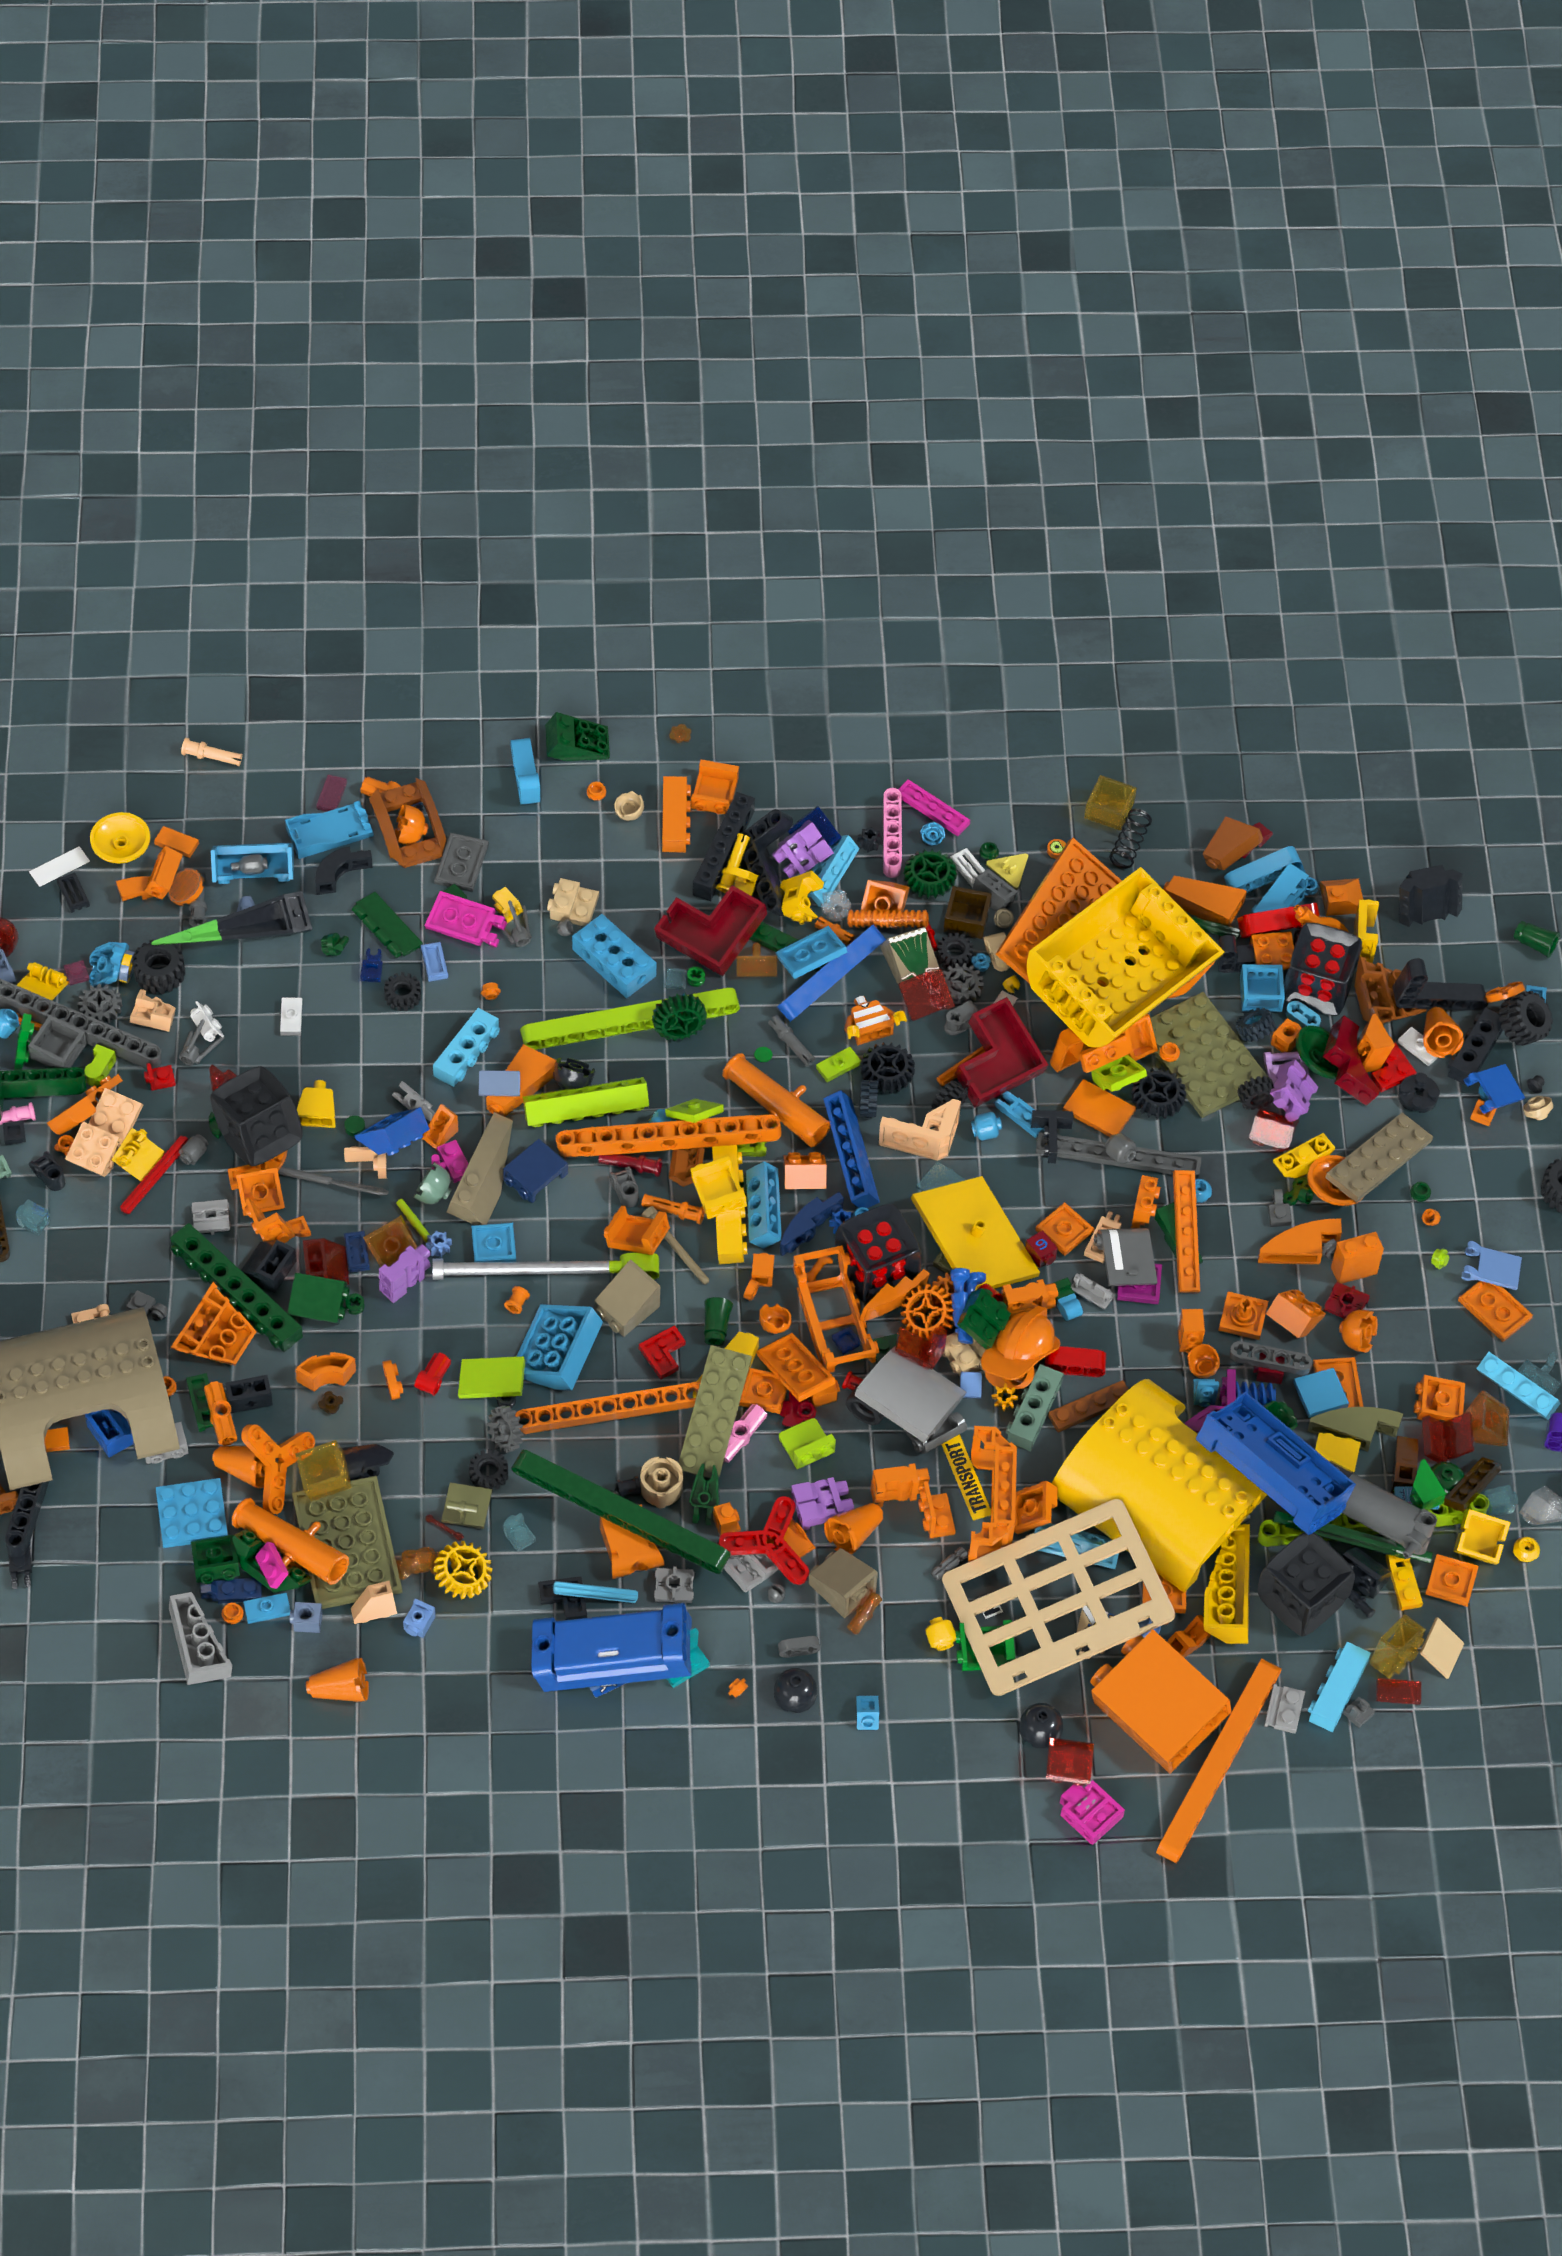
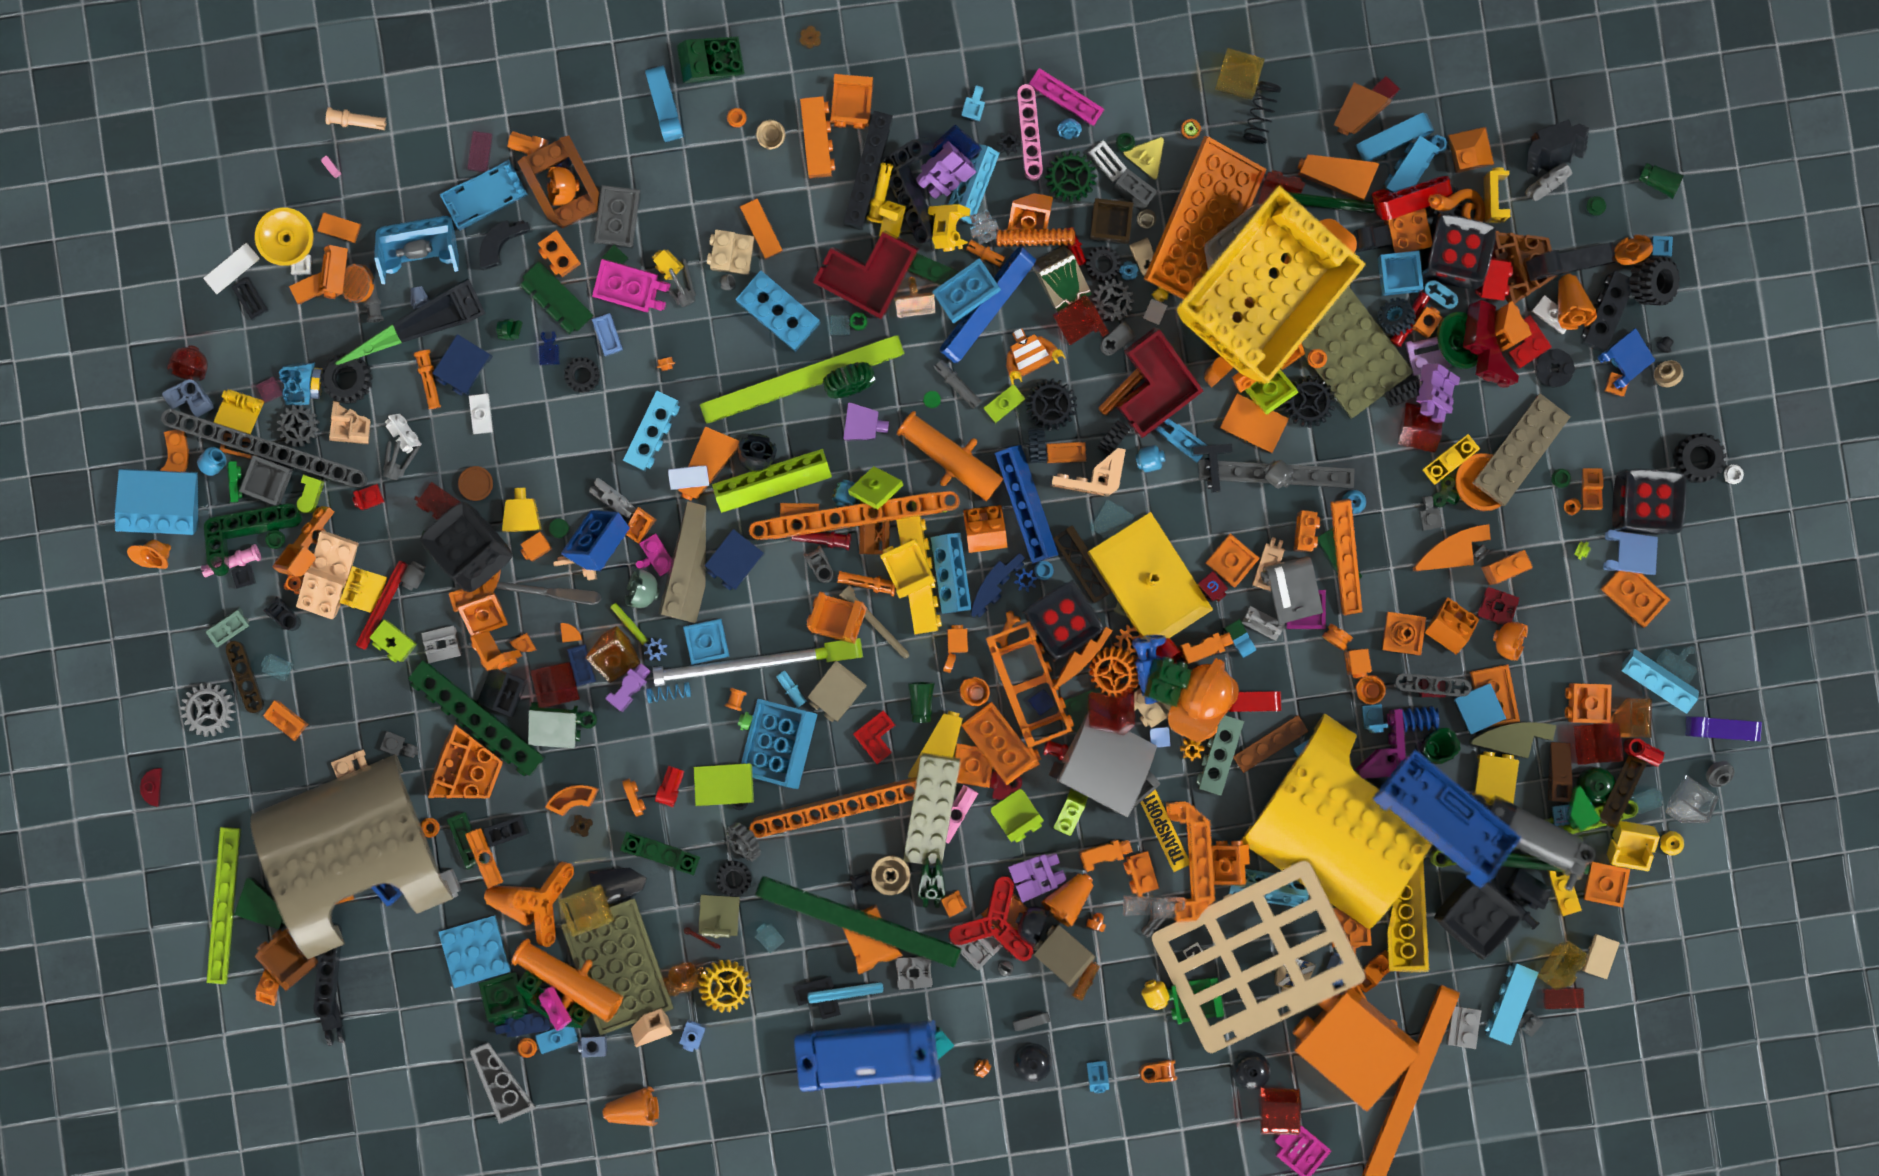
camera: 10 degrees left, 30 degrees up
none -> orange hinge [263,700,309,741]
none -> dark green plate [265,530,285,549]
none -> white tile [291,255,312,275]
none -> bright pink tile [321,156,341,178]
none -> lime brick [370,620,417,663]
none -> orange pin [413,350,441,410]
none -> dark blue panel [433,334,493,396]
none -> dark orange piece [458,466,493,501]
none -> orange brick [520,532,552,561]
none -> orange brick [538,230,581,277]
none -> orange tile [560,623,582,643]
none -> dark green slope [620,832,700,876]
none -> dark azure piece [646,682,691,703]
none -> bright green plate [738,712,753,731]
none -> orange tile [740,199,783,259]
none -> medium azure axle [776,671,807,708]
none -> medium lavender torso [844,403,889,441]
none -> medium azure plate [961,86,985,122]
none -> black cylinder [1016,906,1051,946]
none -> orange tile [1046,442,1086,464]
none -> dark brown fence [1053,525,1112,603]
none -> lime bracket [1054,788,1088,836]
none -> orange tile [1086,913,1106,932]
none -> clear panel [1123,895,1185,918]
none -> orange piece [1139,1060,1177,1083]
none -> orange wheel [1322,624,1353,651]
none -> red pin [1390,292,1431,347]
none -> red slope [1474,257,1513,301]
none -> light grey hinge [1525,163,1572,201]
none -> orange slope [1582,468,1604,510]
none -> dark green plate [1586,196,1606,216]
none -> black piece [1612,469,1686,534]
none -> red piece [1623,738,1665,767]

